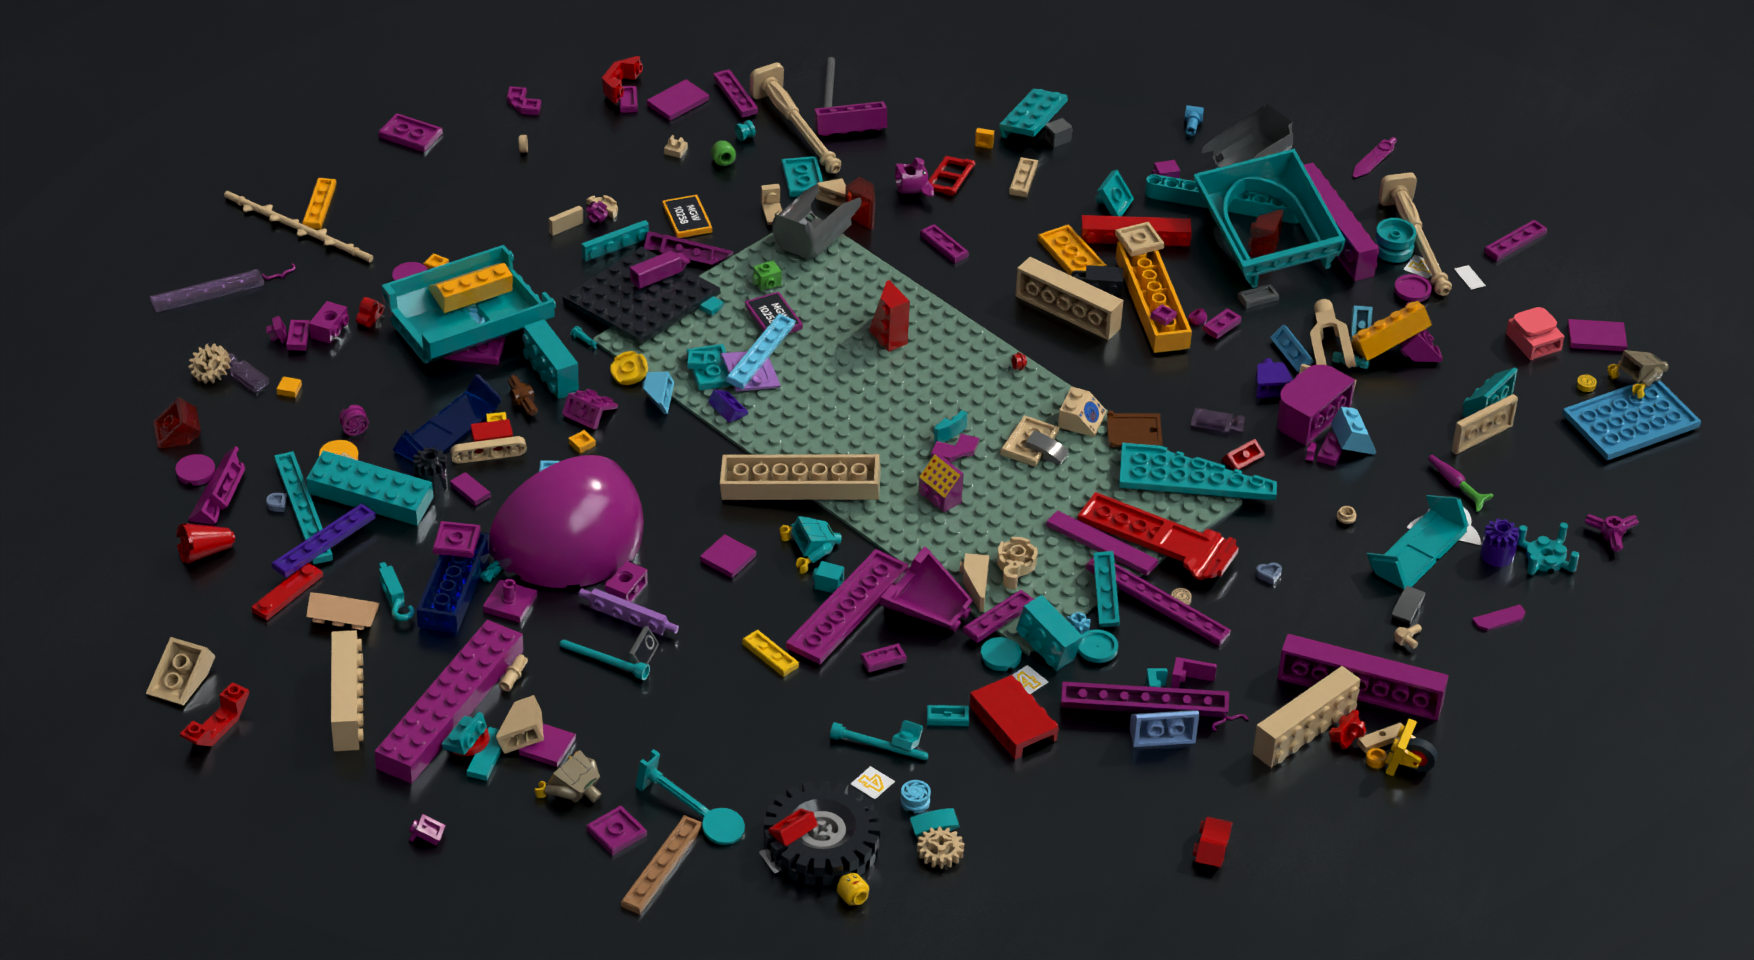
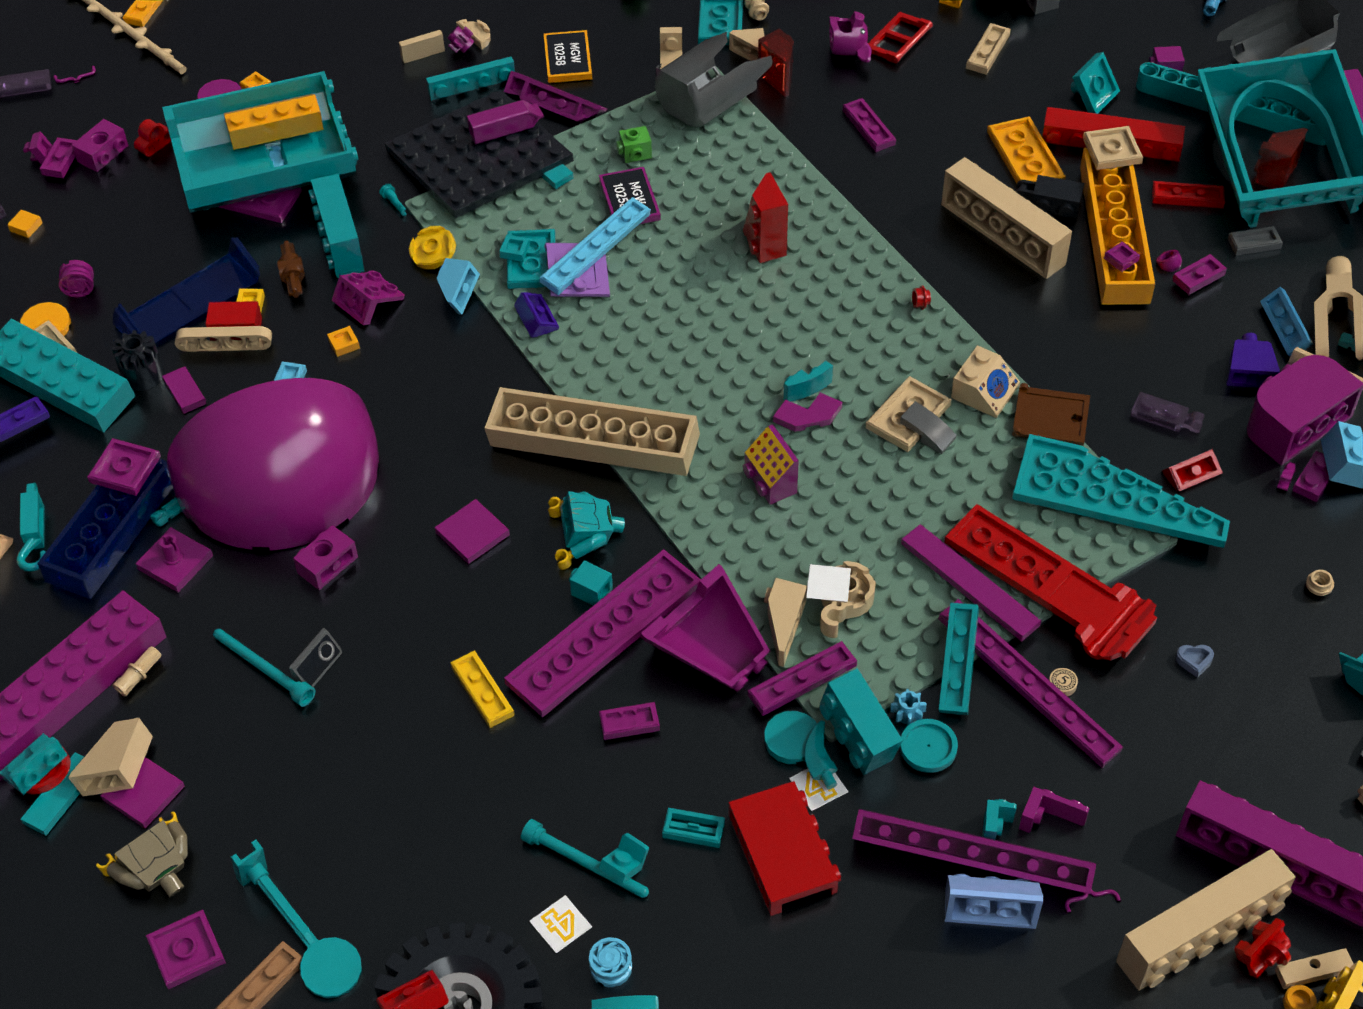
camera: 15 degrees right, 10 degrees up
medium lavender plate [579,588,679,635] -> none
none -> teal bar [805,720,838,790]
none -> white sticker [806,564,851,602]
none -> red tile [1152,181,1225,208]

